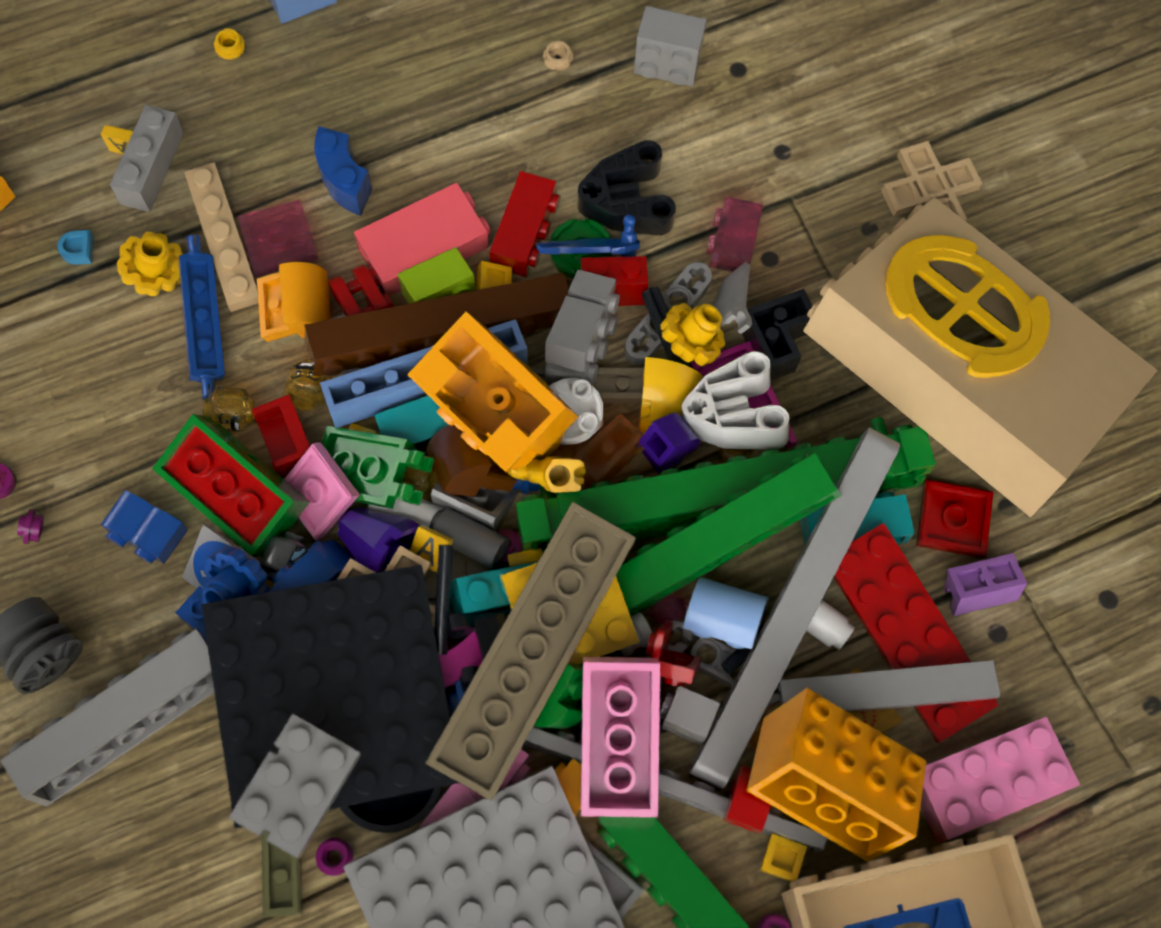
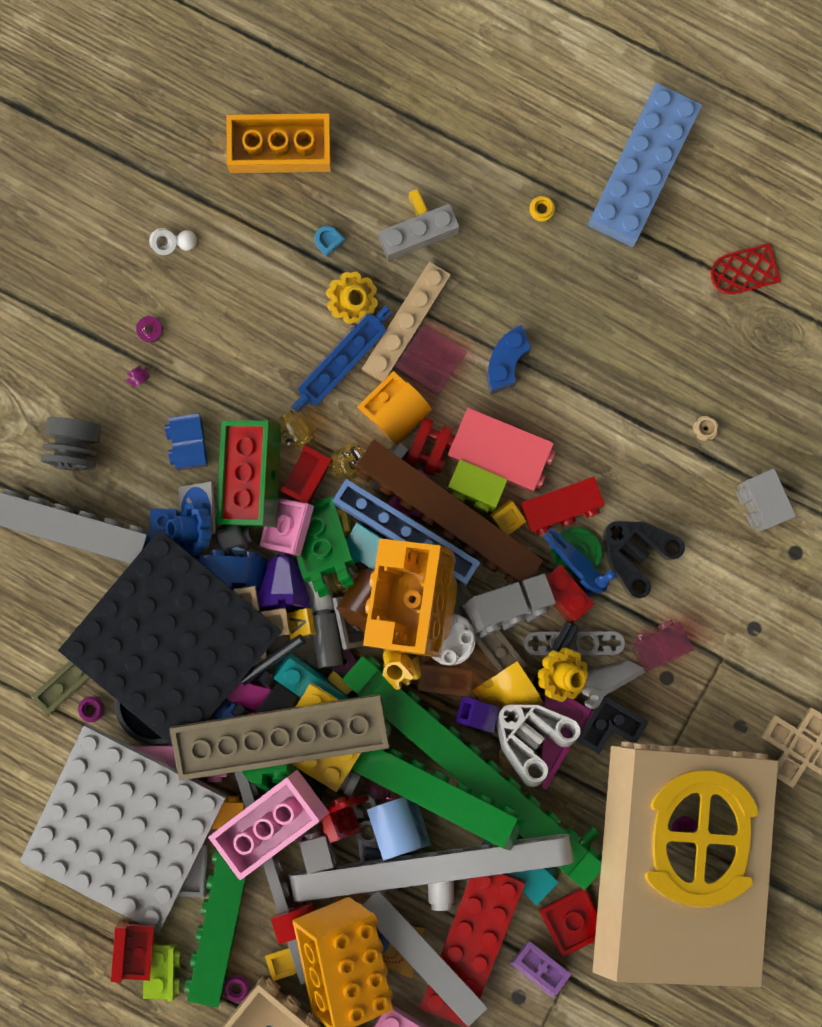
camera: 55 degrees right, 15 degrees up
light grey piece [229,714,361,858] -> none

